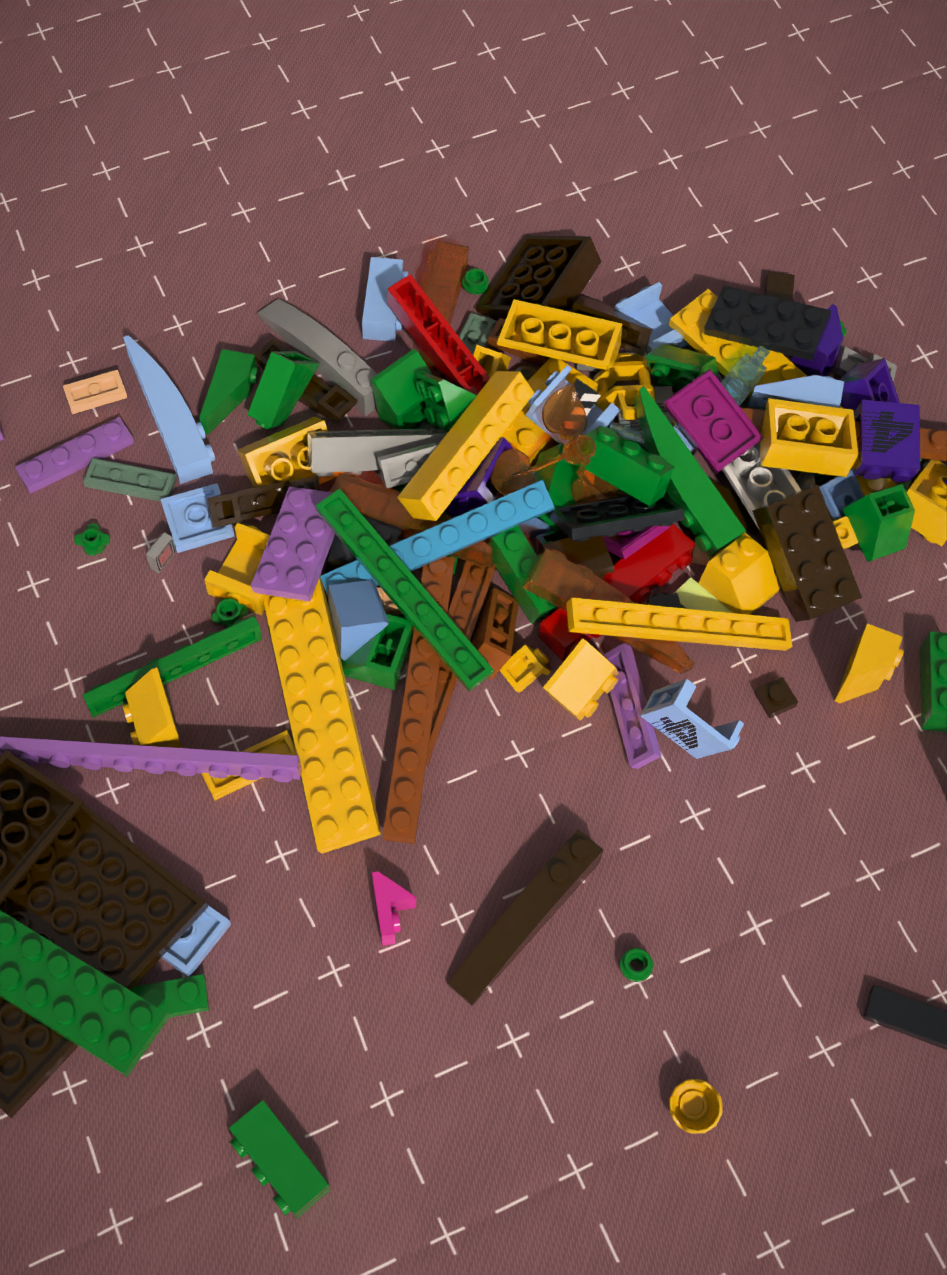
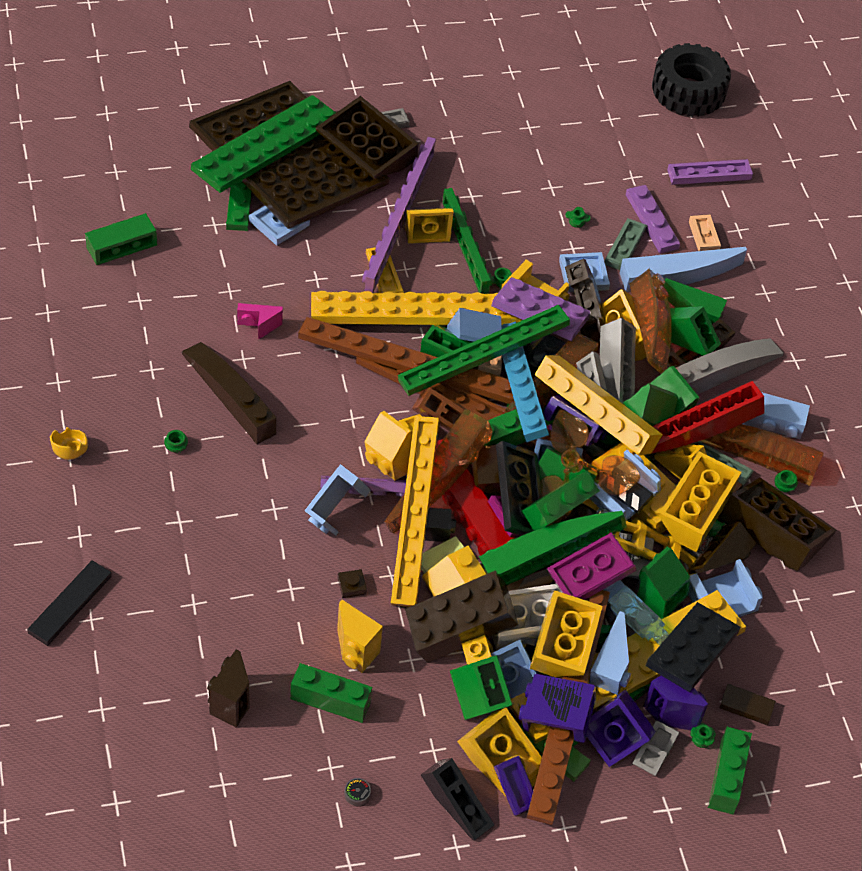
camera: 100 degrees right, 10 degrees down
light grey tile [146,532,177,574] -> none
none -> clear orange slope [629,268,671,374]
none -> green brick [708,727,752,815]

